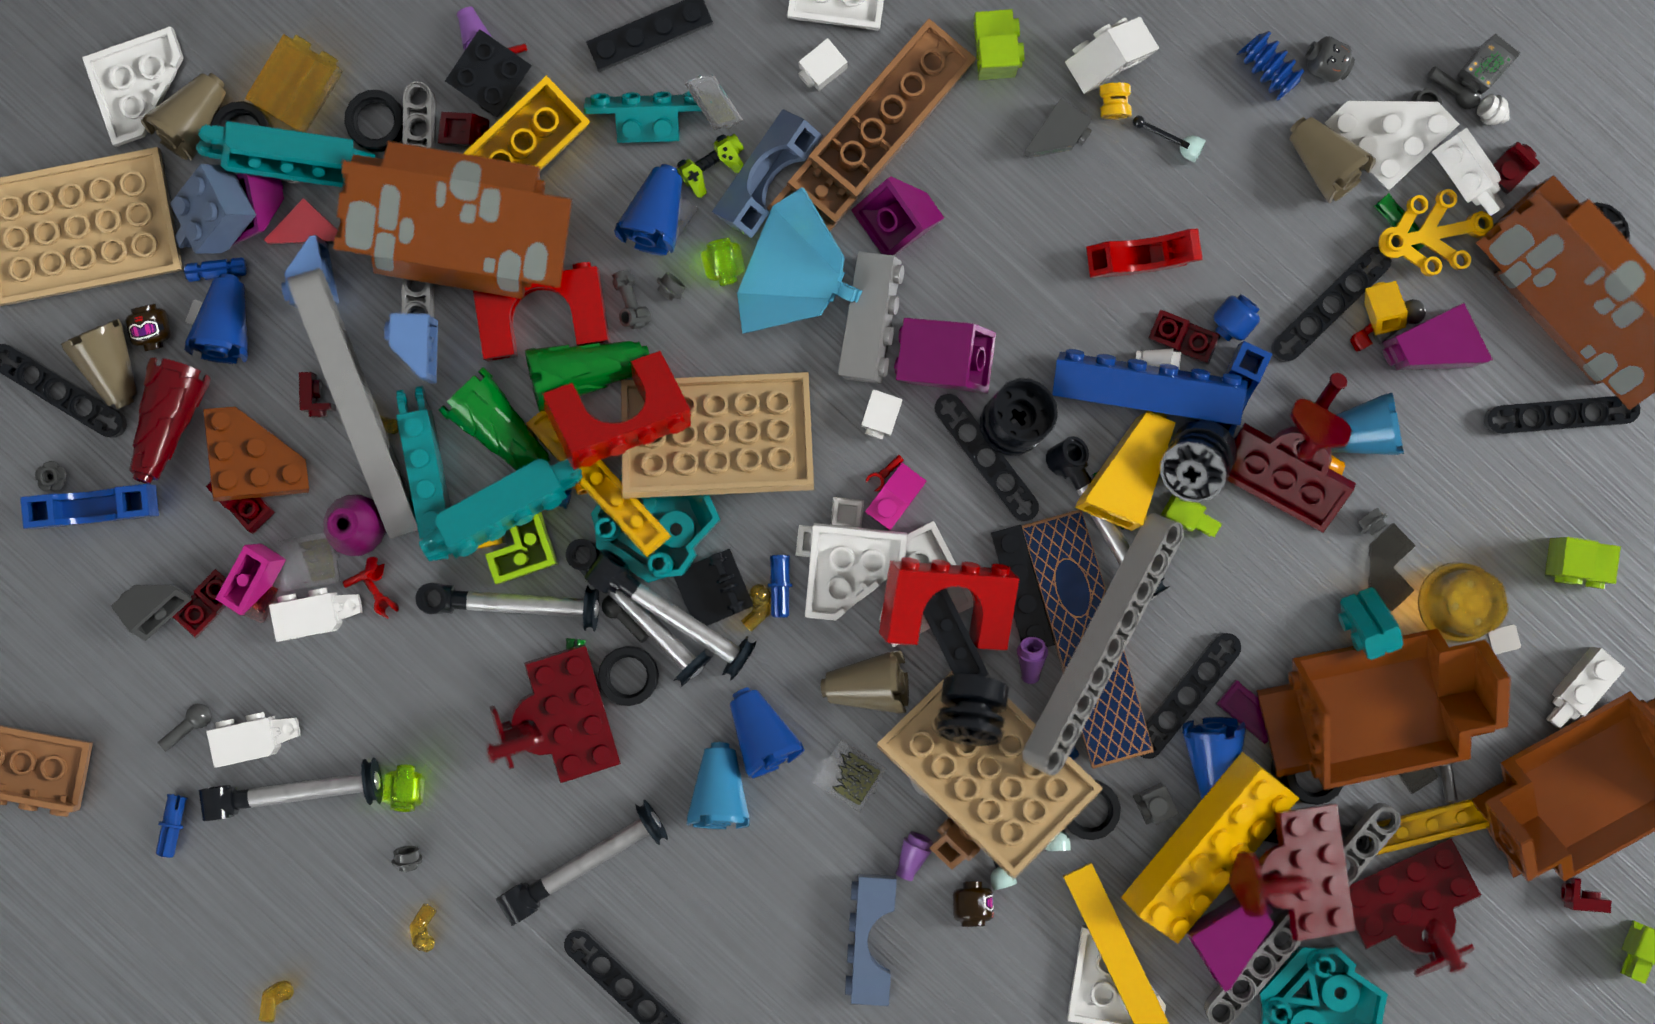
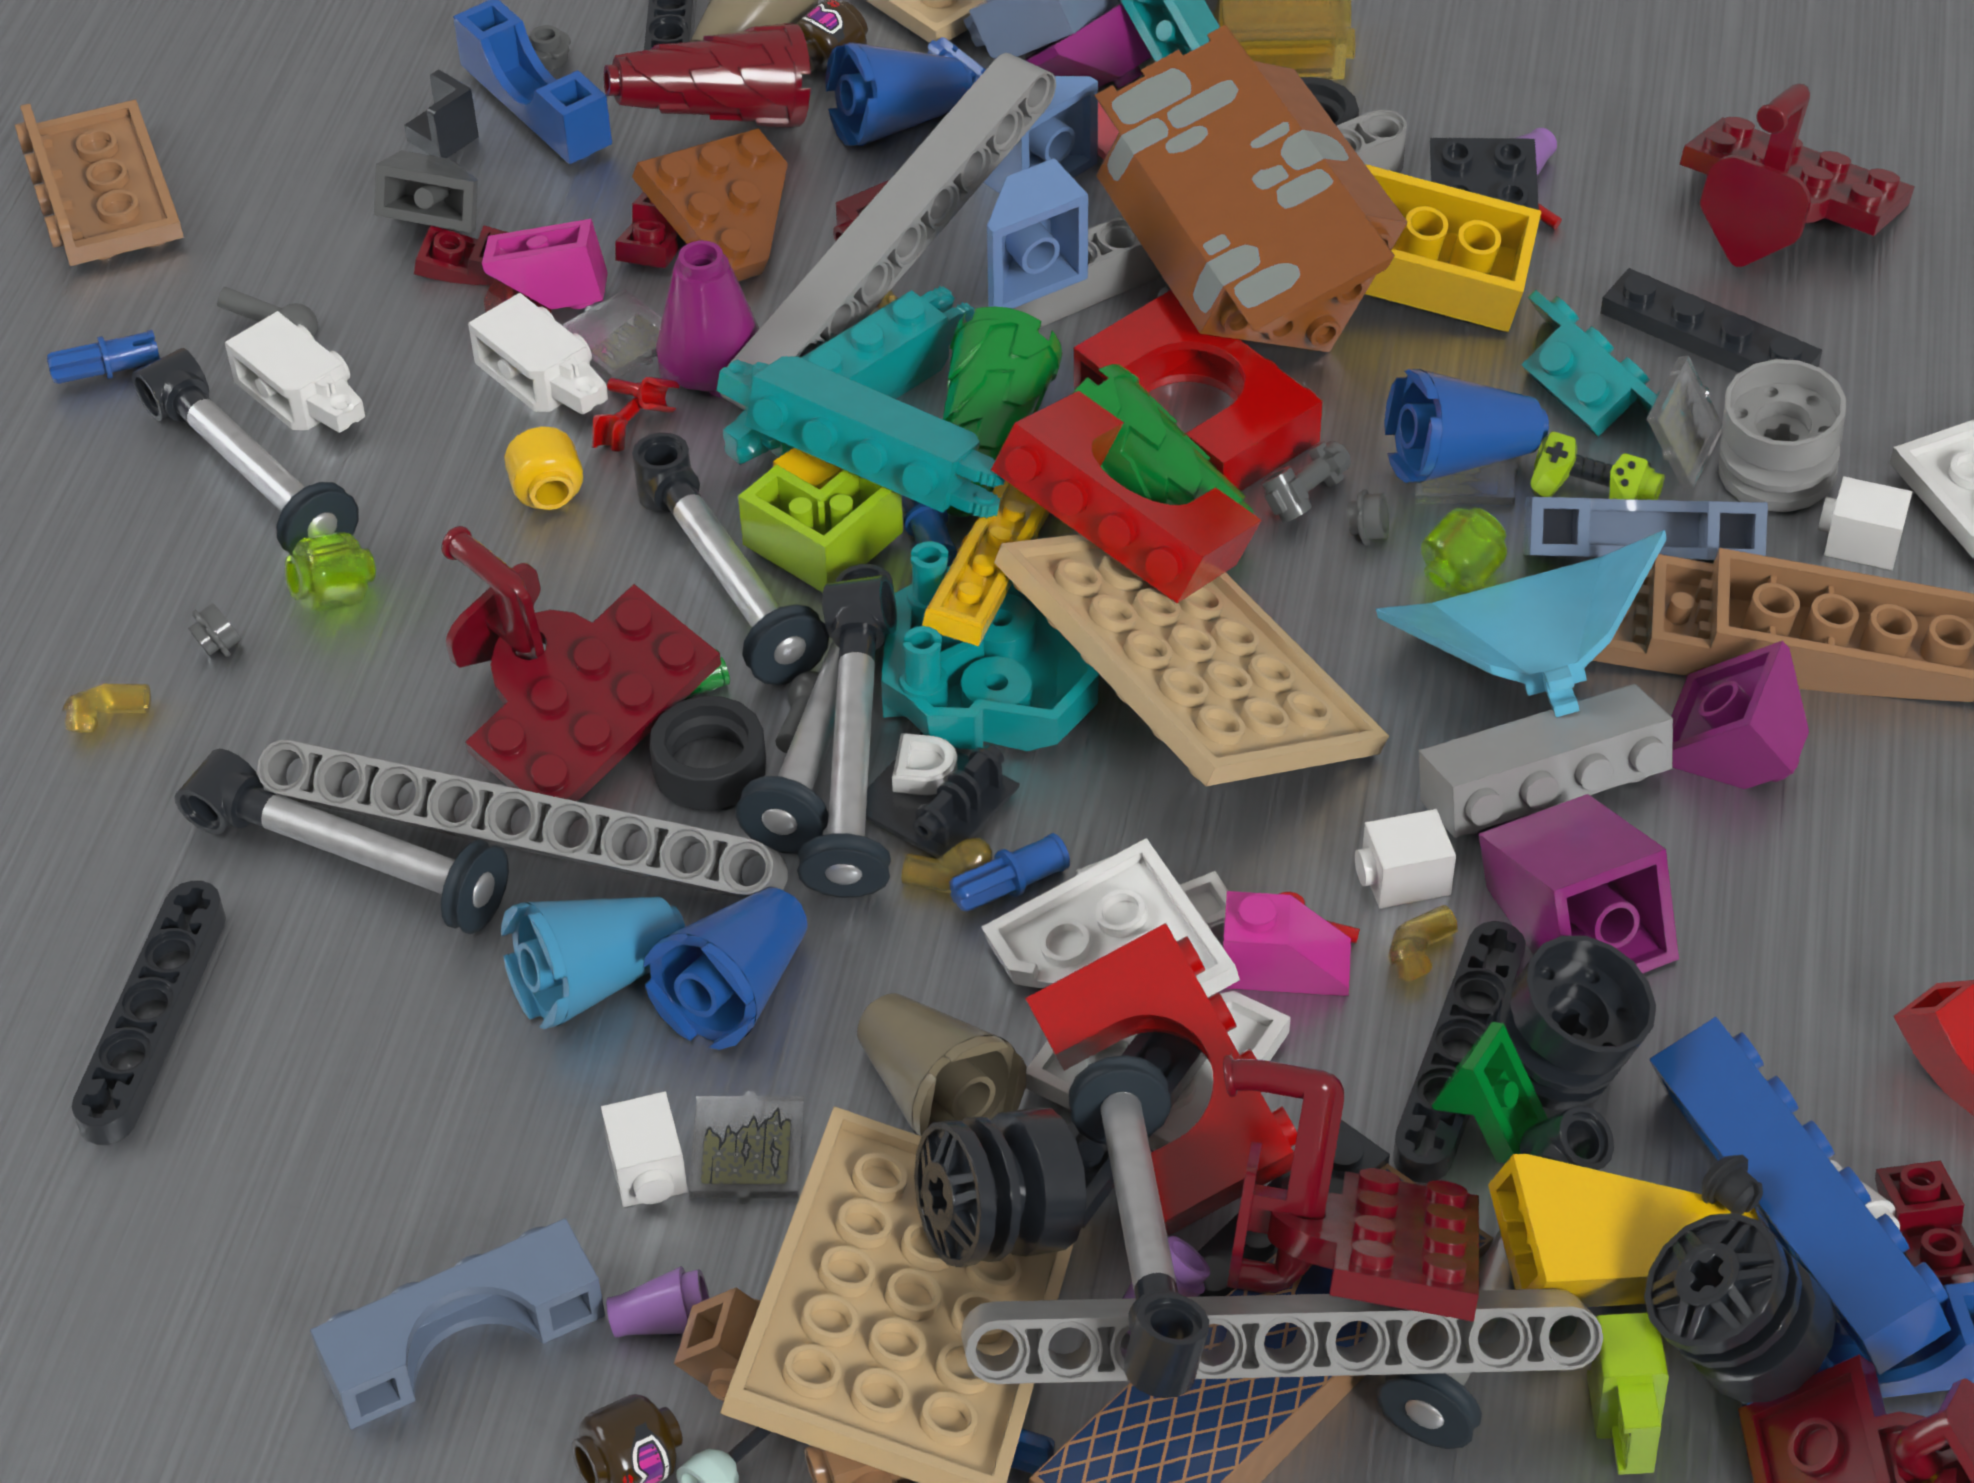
camera: 55 degrees right, 40 degrees down
none -> light grey beam [257,740,788,899]
none -> black panel [404,69,479,158]
none -> yellow head [504,426,583,510]
none -> white brick [601,1091,688,1208]
none -> white tile [892,733,957,795]
none -> piece [1069,1055,1209,1398]
none -> dark red plate [1223,1055,1479,1322]
none -> clear yellow arm [1388,904,1458,982]
none -> green slope [1431,1022,1548,1164]
none -> black piece [1702,1155,1763,1215]
none -> light grey wheel [1718,359,1846,512]

